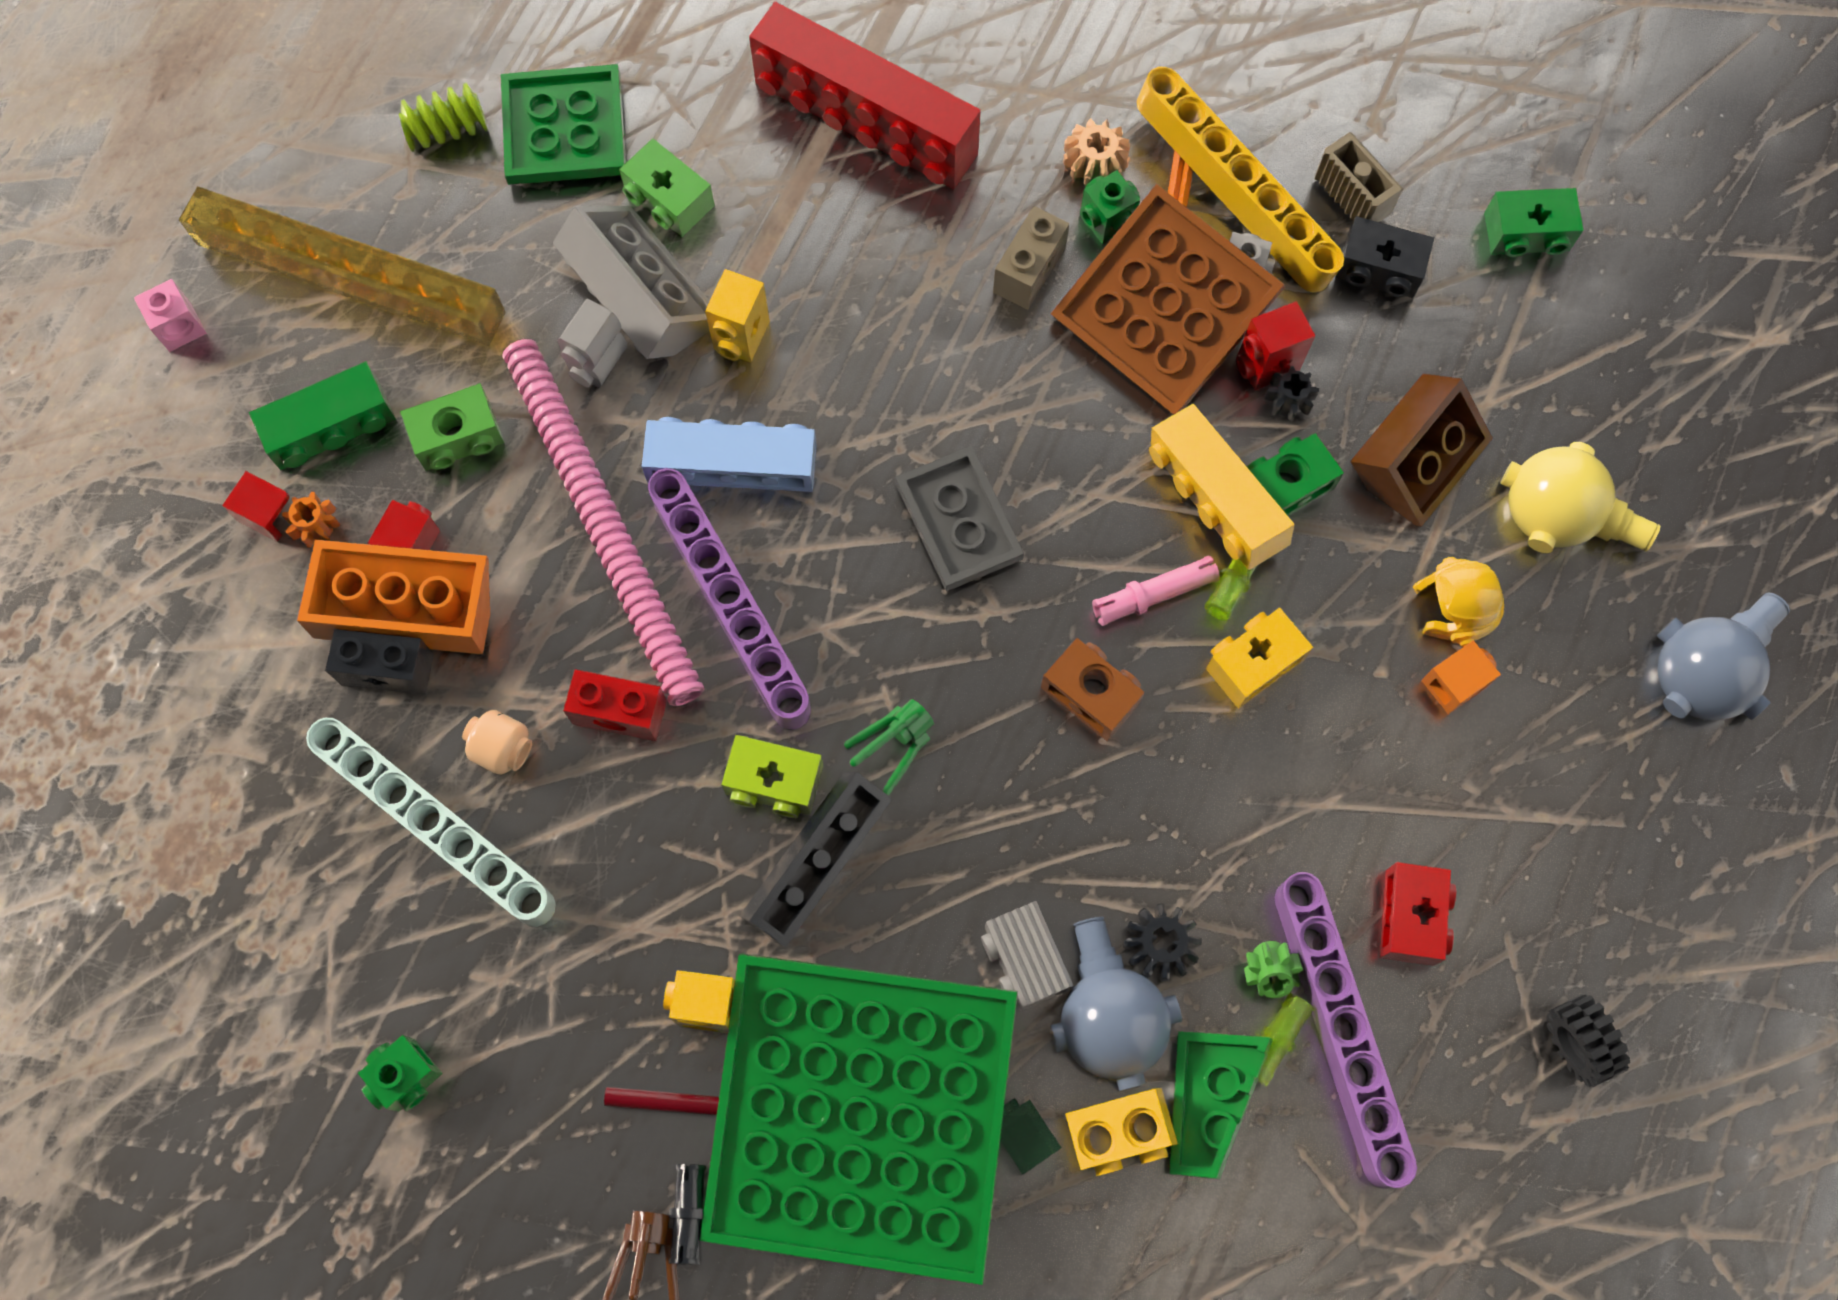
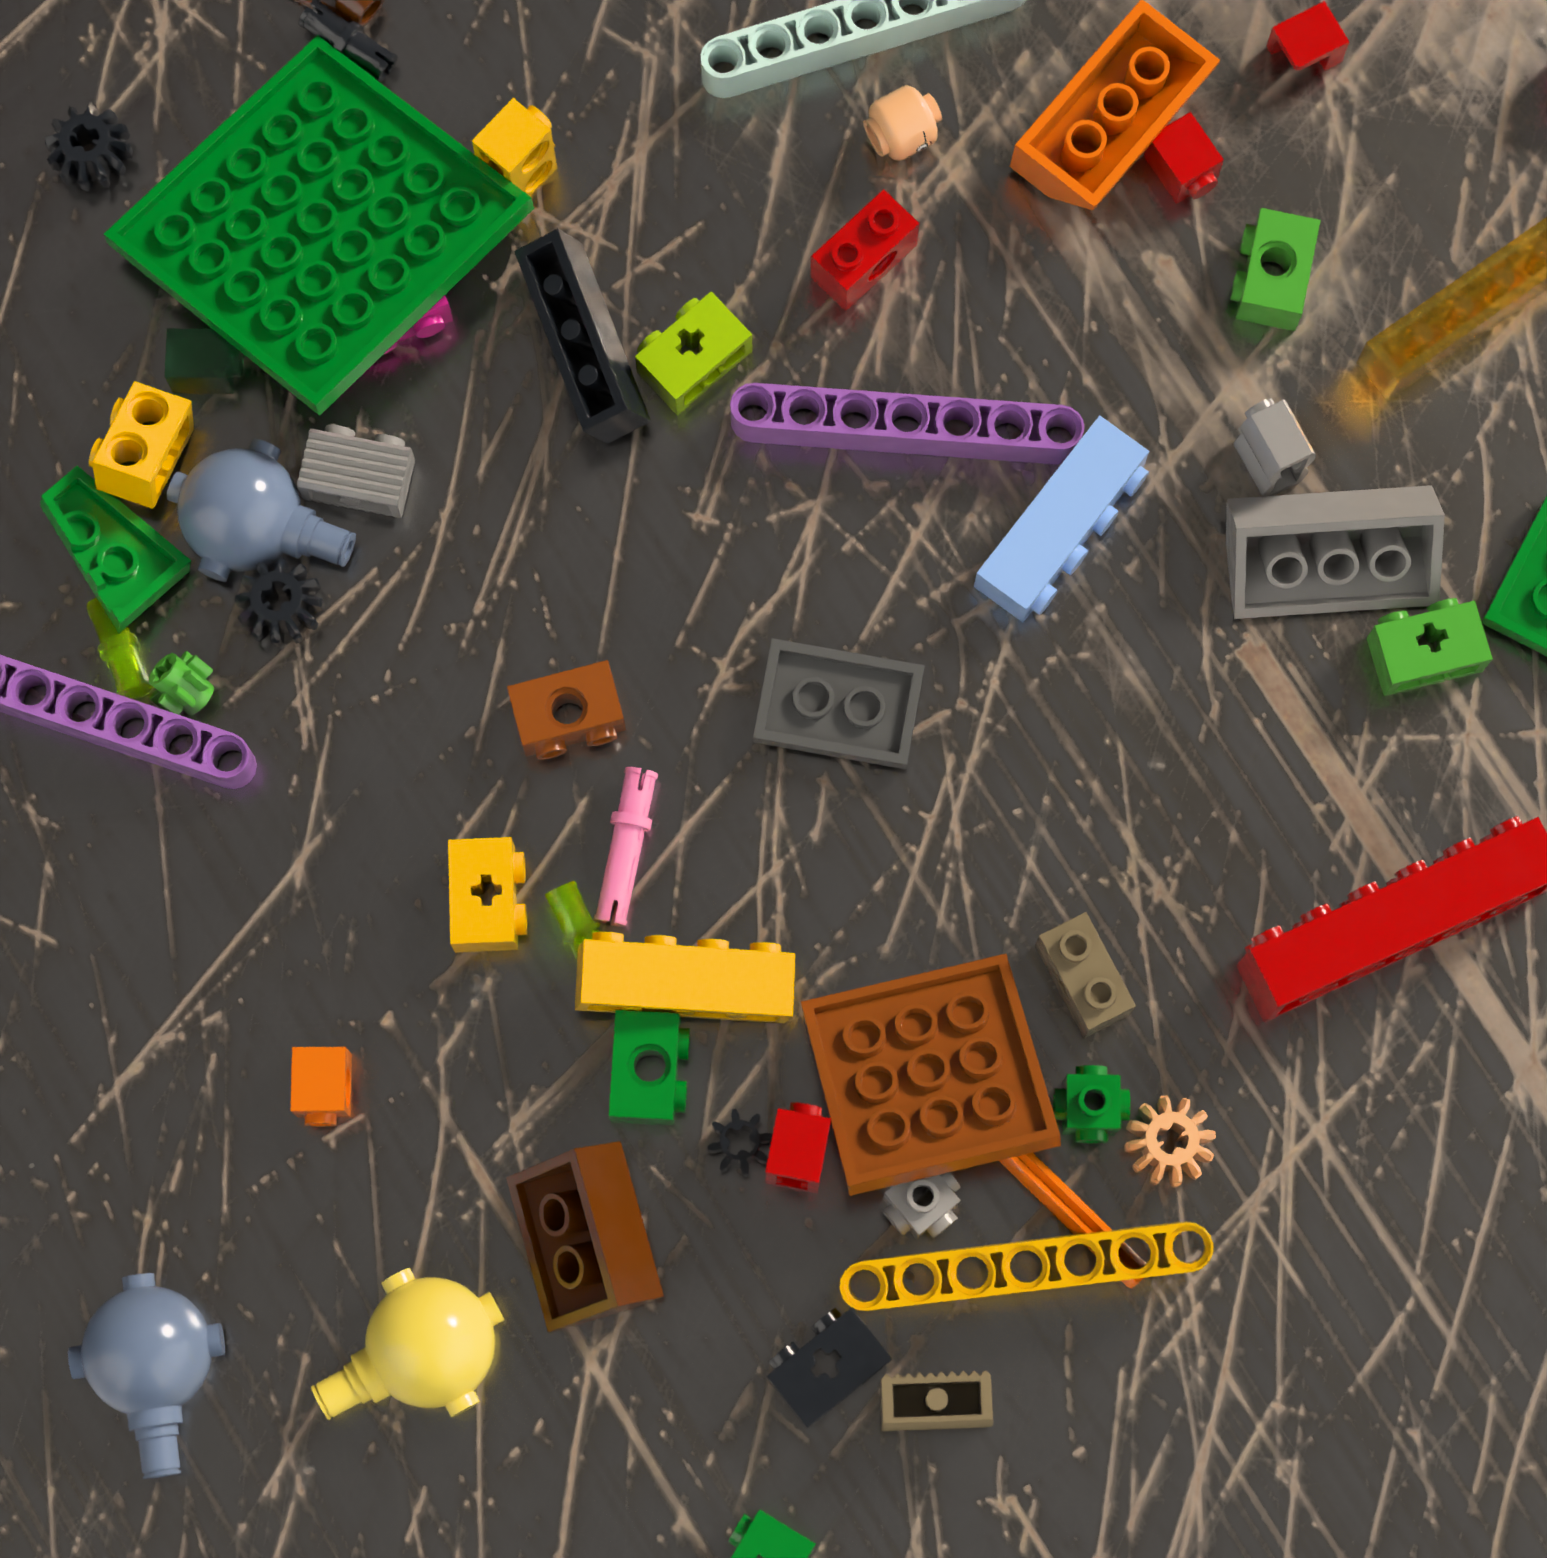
camera: 125 degrees right, 5 degrees up
green brick [249,361,396,471] -> none
orange gear [282,492,340,548] -> none
black brick [325,629,434,695] -> none
bright pink piece [502,339,704,706] -> none
dark red bar [604,1087,719,1116] -> none
yellow brick [705,269,770,363] -> none
green plant [844,699,934,796] -> none
red brick [1379,862,1457,966] -> none
yellow helmet [1413,557,1504,647] -> none

